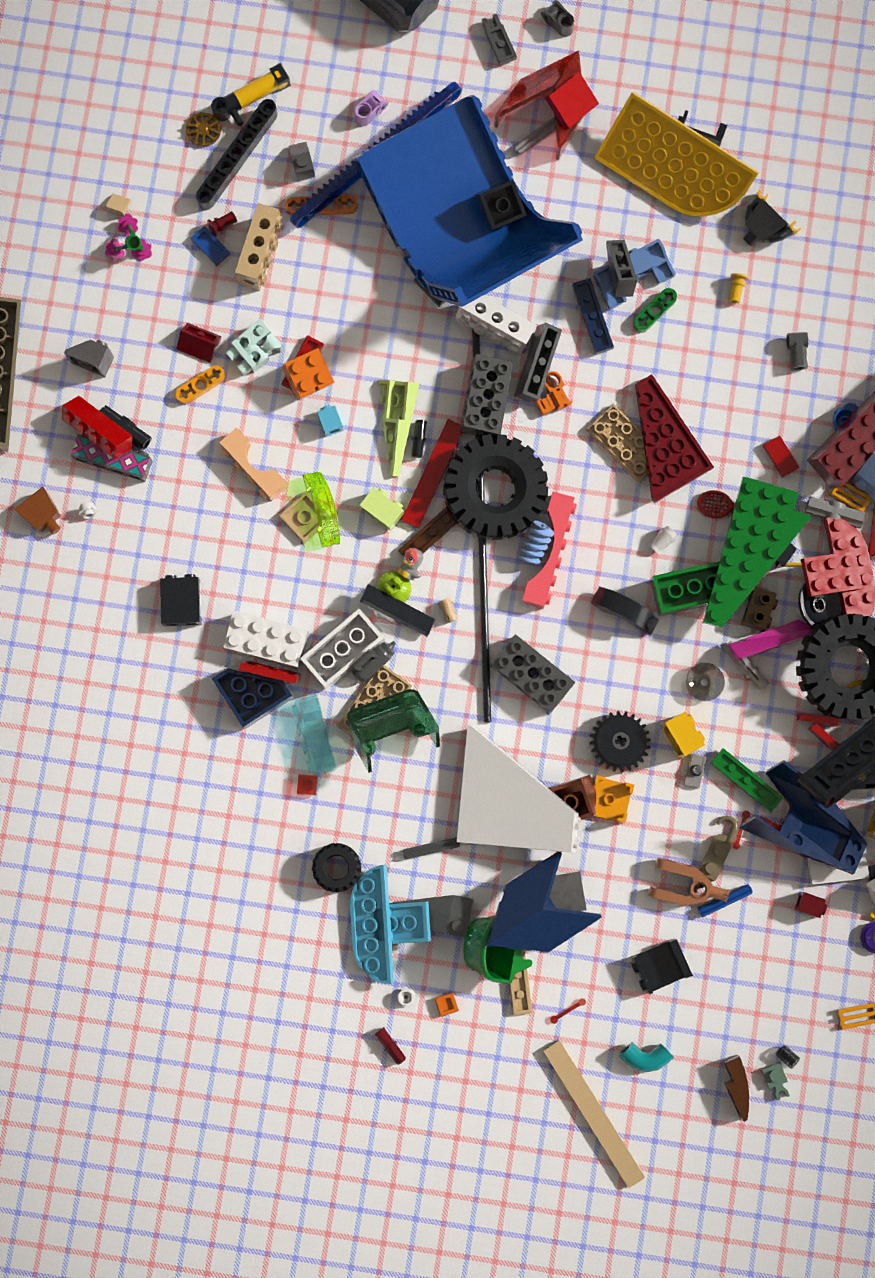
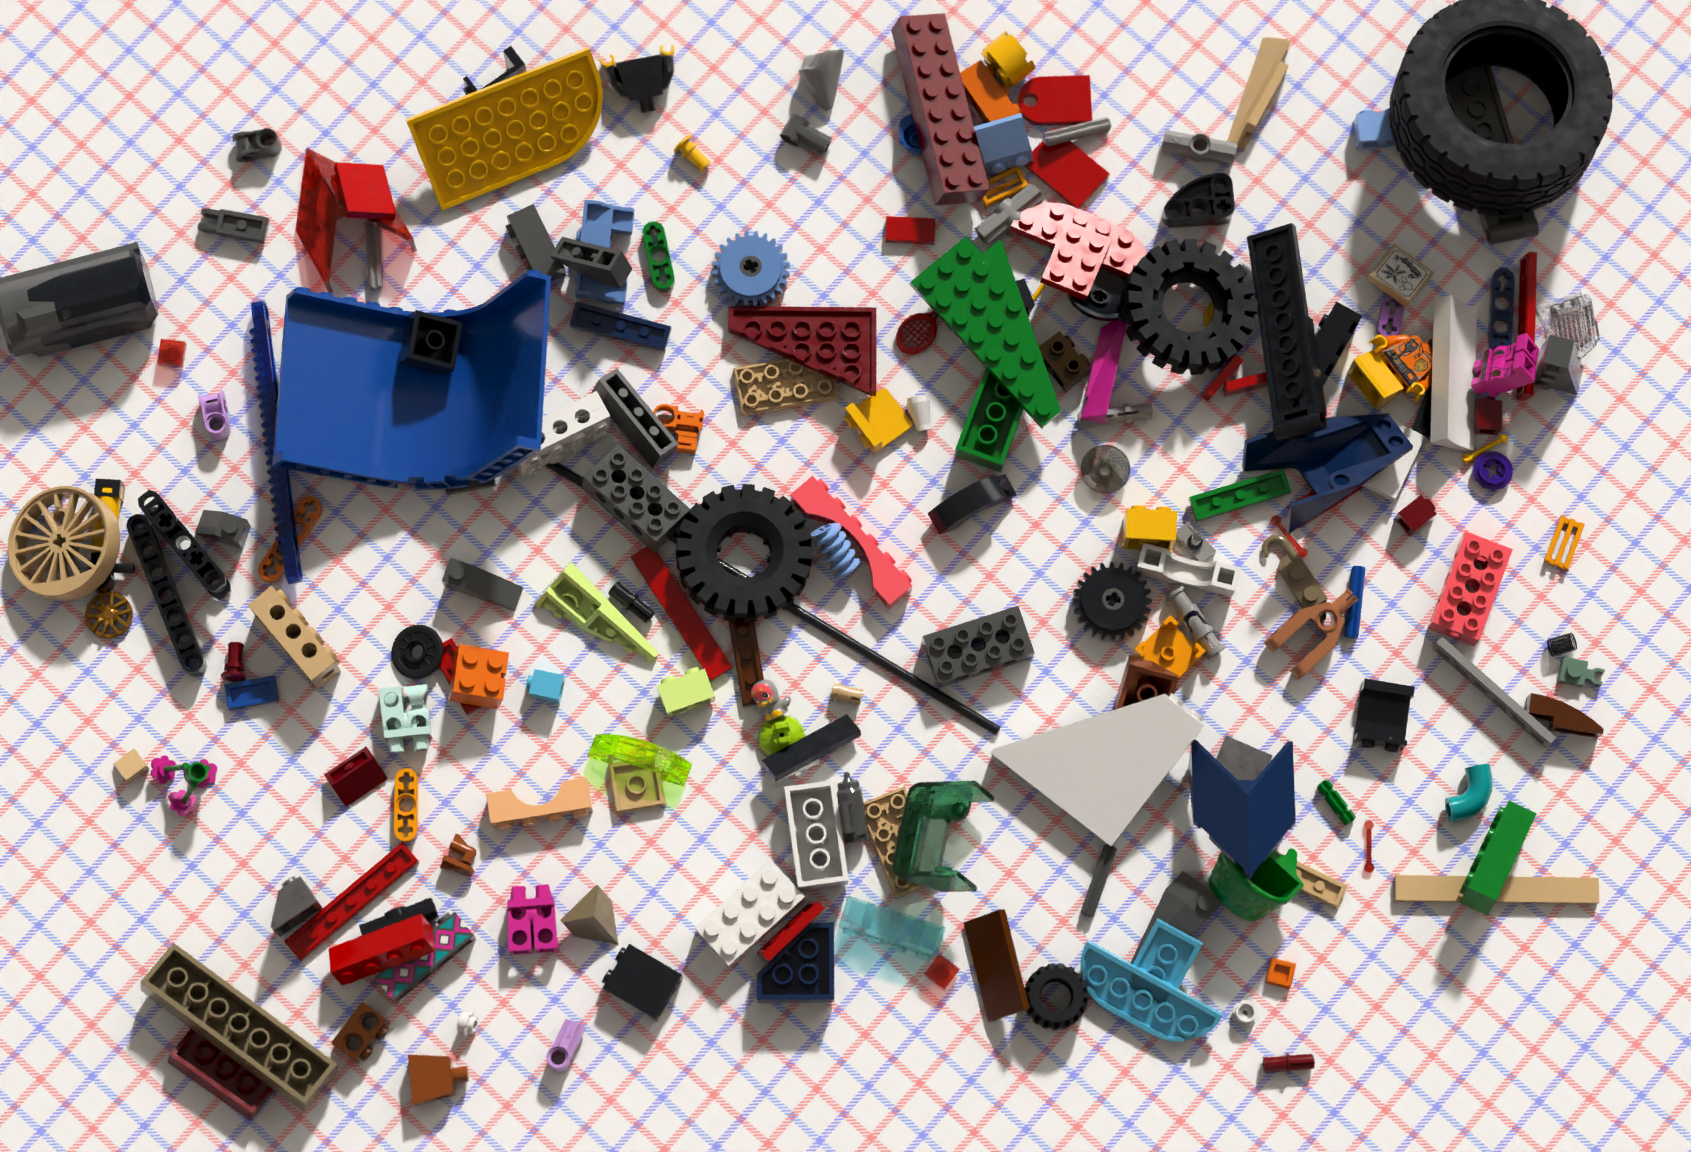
camera: 60 degrees left, 5 degrees down
none -> tan piece [8,486,120,601]
none -> black piece [138,490,231,600]
none -> clear red plate [157,339,187,368]
none -> red tile [284,842,419,961]
none -> reddish brown brick [331,1001,390,1063]
none -> black wheel [391,625,444,679]
none -> dark orange piece [440,834,477,877]
none -> dark grey slope [442,557,523,611]
none -> dark grey brick [505,204,566,281]
none -> dark pink hips [507,884,559,955]
none -> lavender piece [547,1019,586,1072]
none -> dark tan slope [560,885,619,945]
none -> medium blue gear [712,231,790,307]
none -> light grey hat [798,49,844,110]
none -> yellow bracket [844,388,912,454]
none -> reddish brown tile [964,909,1030,1022]
none -> white arch [1135,543,1241,597]
none -> light grey piece [1165,586,1226,660]
none -> green axle [1317,779,1356,825]
none -> coral brick [1427,531,1513,646]
none -> light grey tile [1432,637,1557,748]
none -> green brick [1459,801,1537,916]

